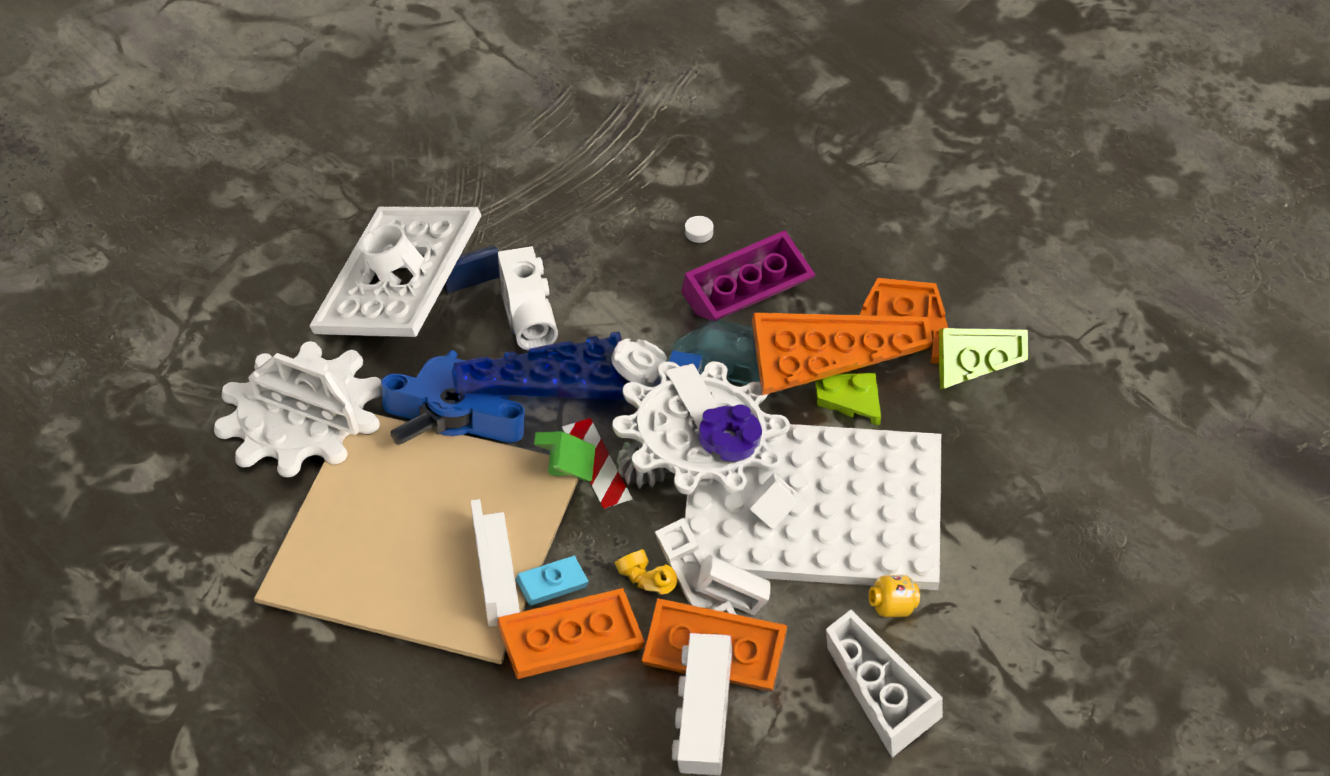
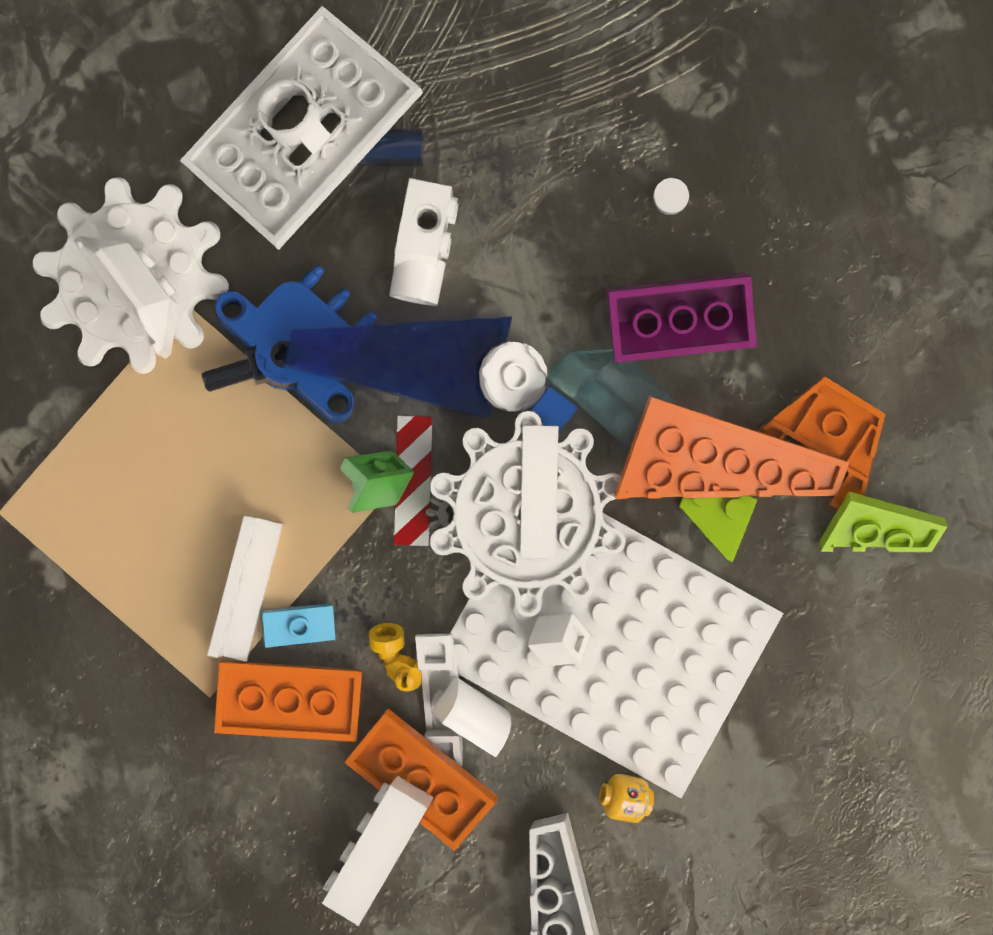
camera: 20 degrees right, 40 degrees up
dark purple plate [698,404,762,461] -> none

